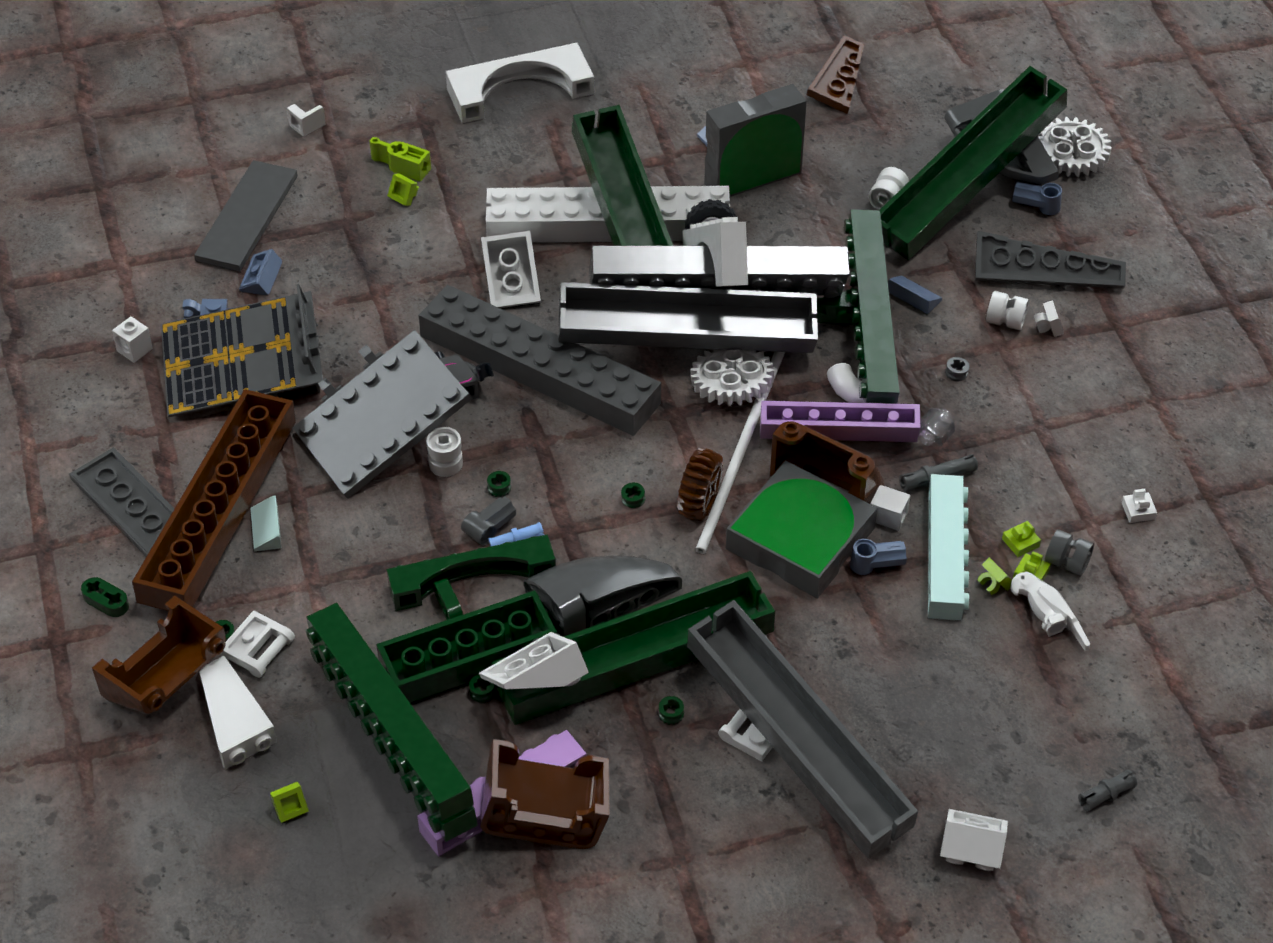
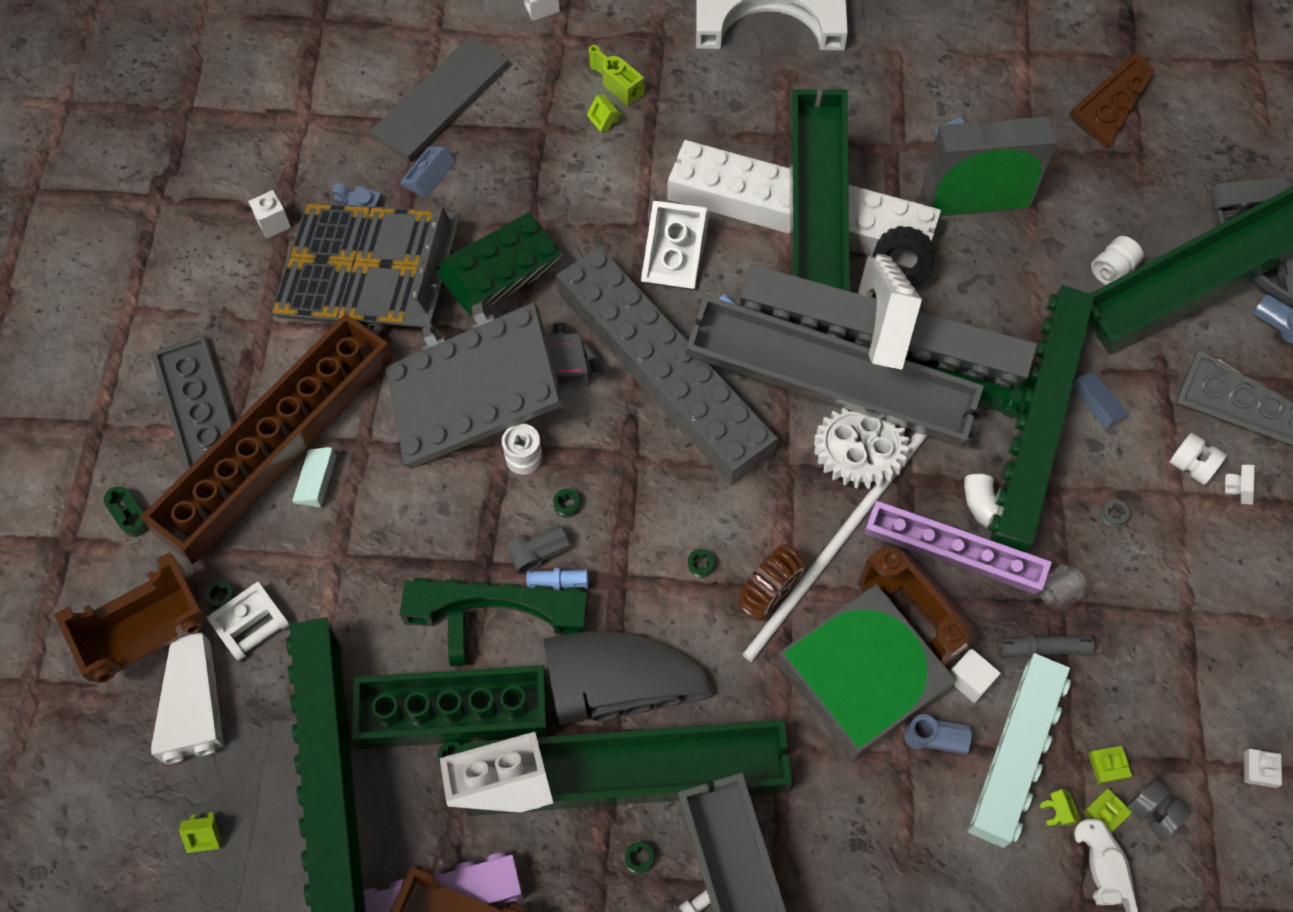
camera: 20 degrees right, 15 degrees up
none -> dark green brick [437,212,563,317]

